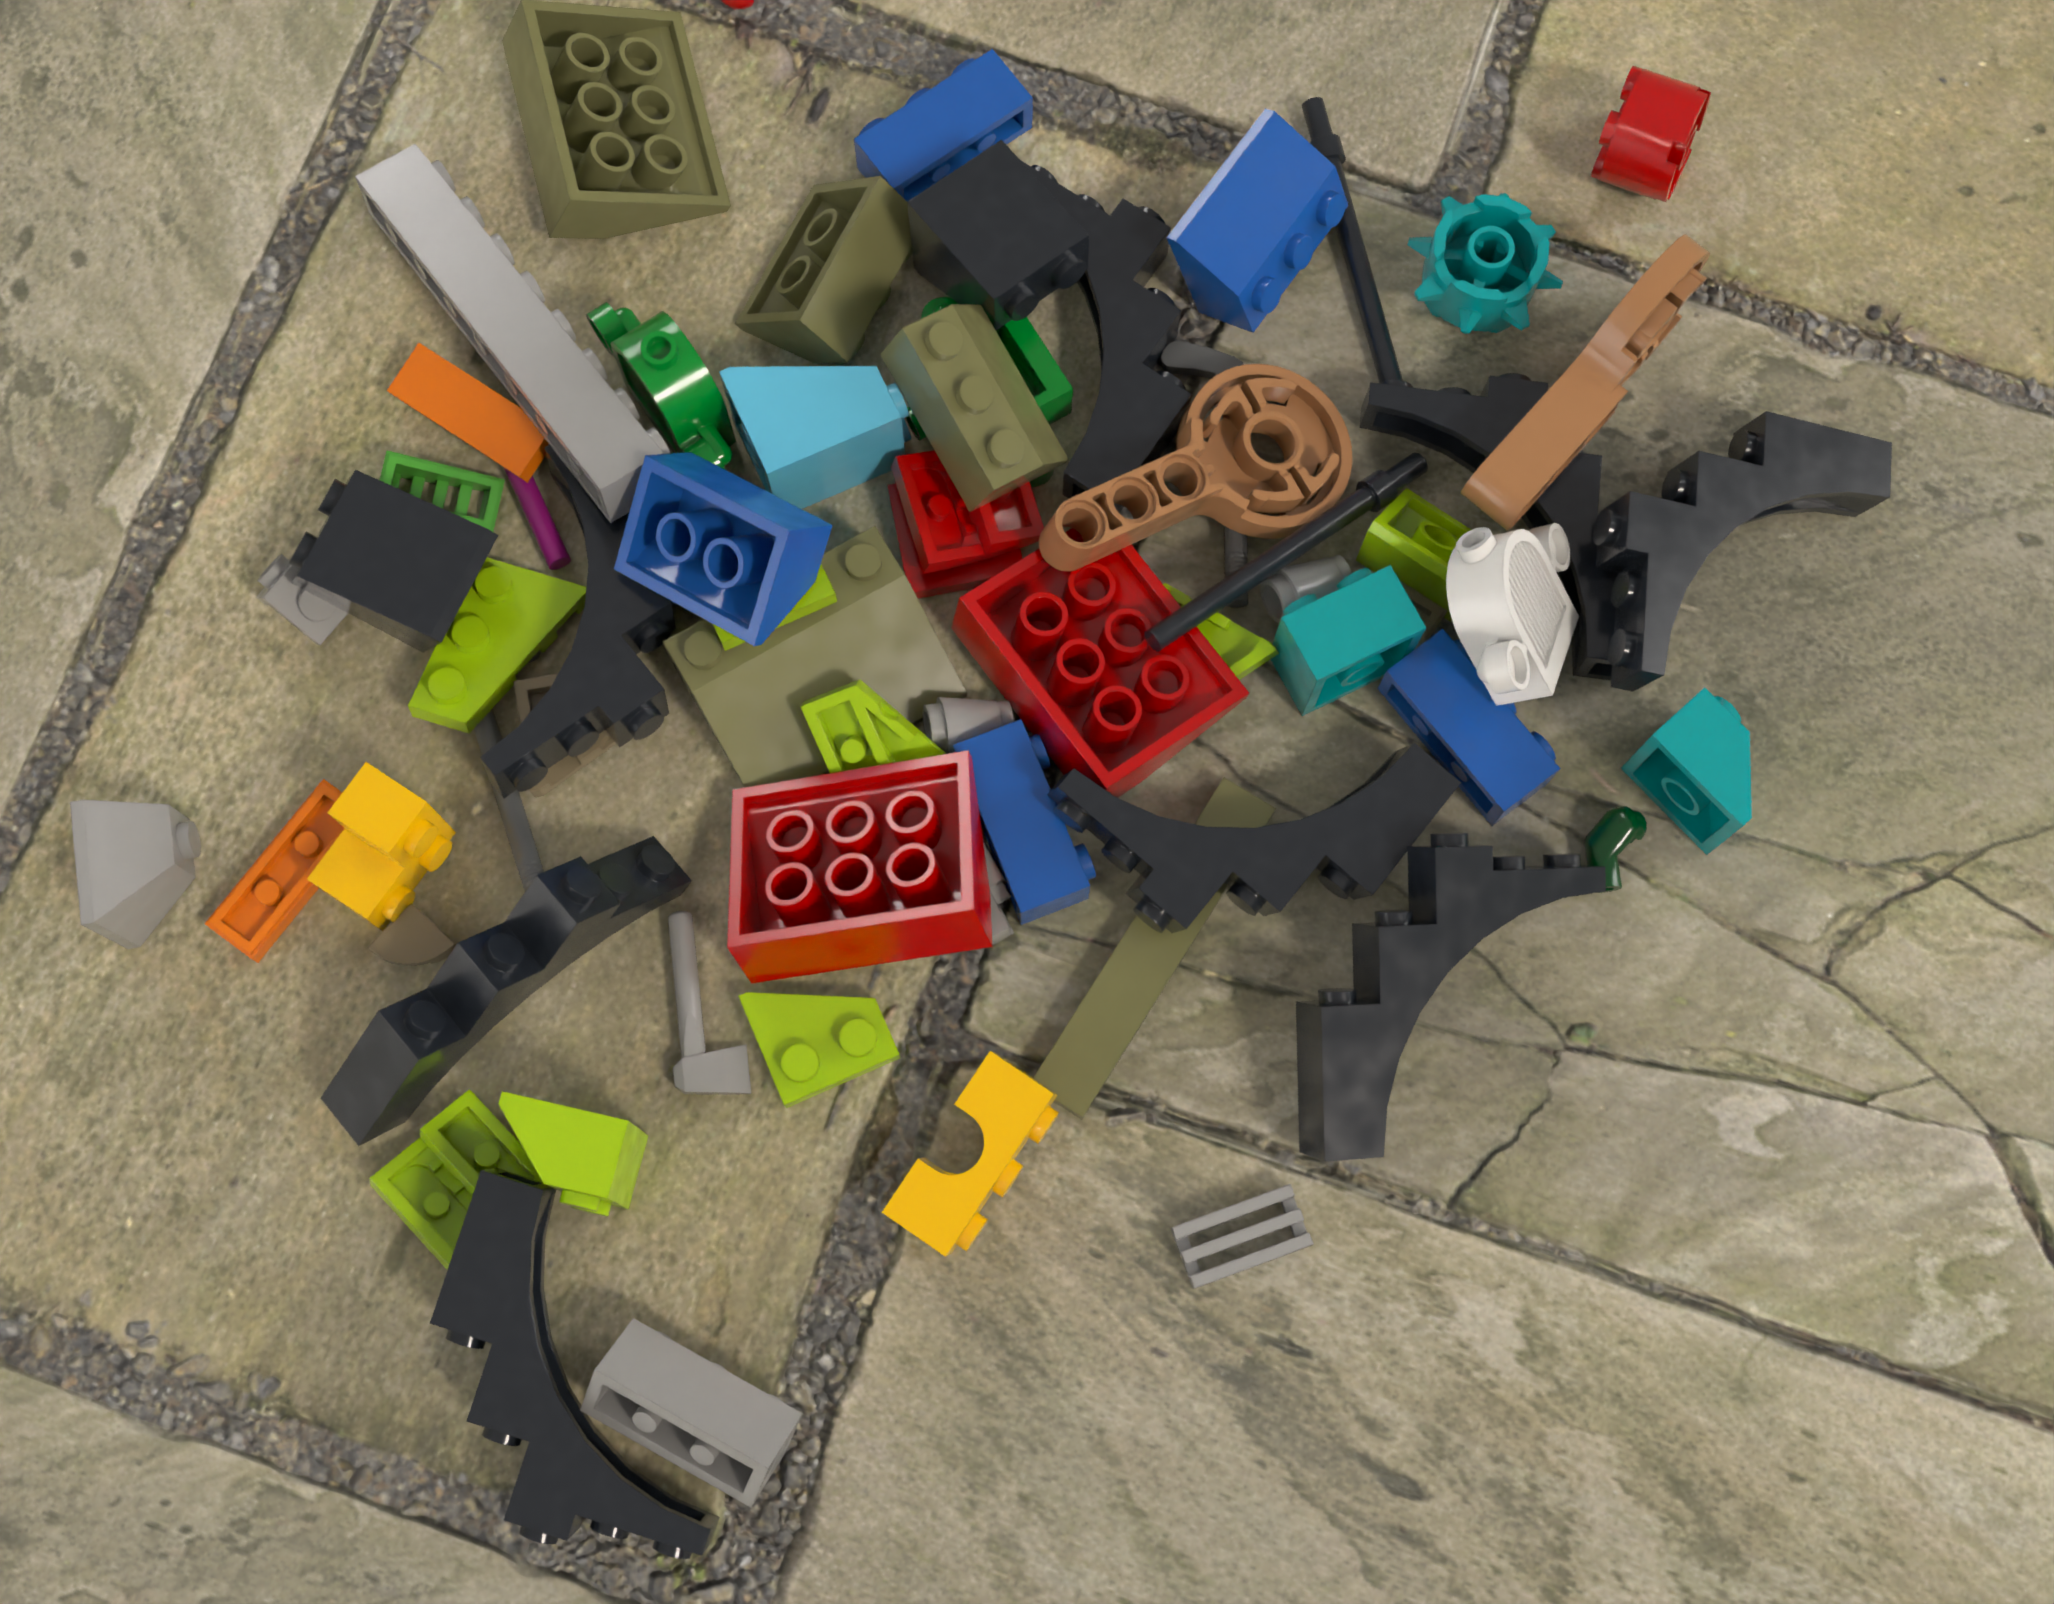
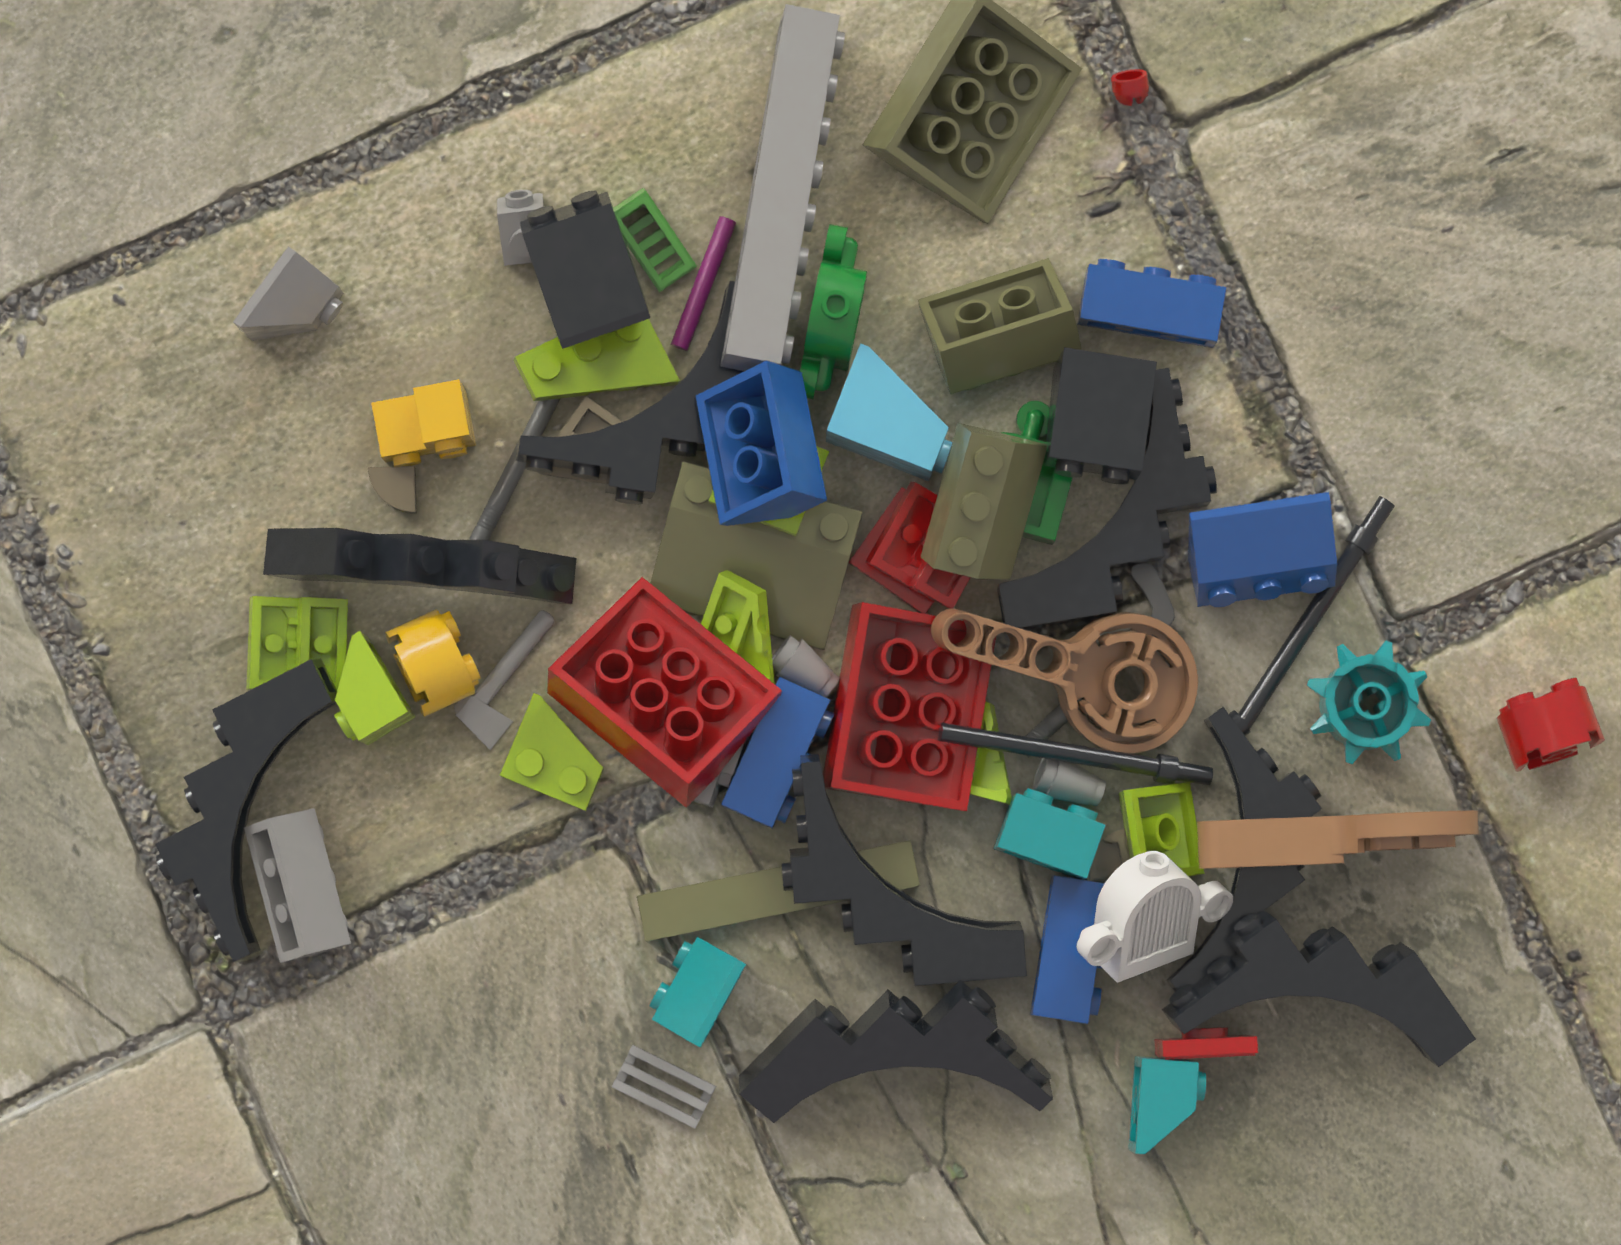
camera: 45 degrees right, 10 degrees up
orange tile [204,779,345,963] -> none
orange tile [387,343,549,483] -> none
yellow arch [882,1051,1059,1257] -> none
dark green arm [1584,806,1647,893] -> none
none -> yellow brick [385,609,481,717]
none -> teal slope [649,937,747,1047]
none -> red piece [1154,1027,1258,1060]

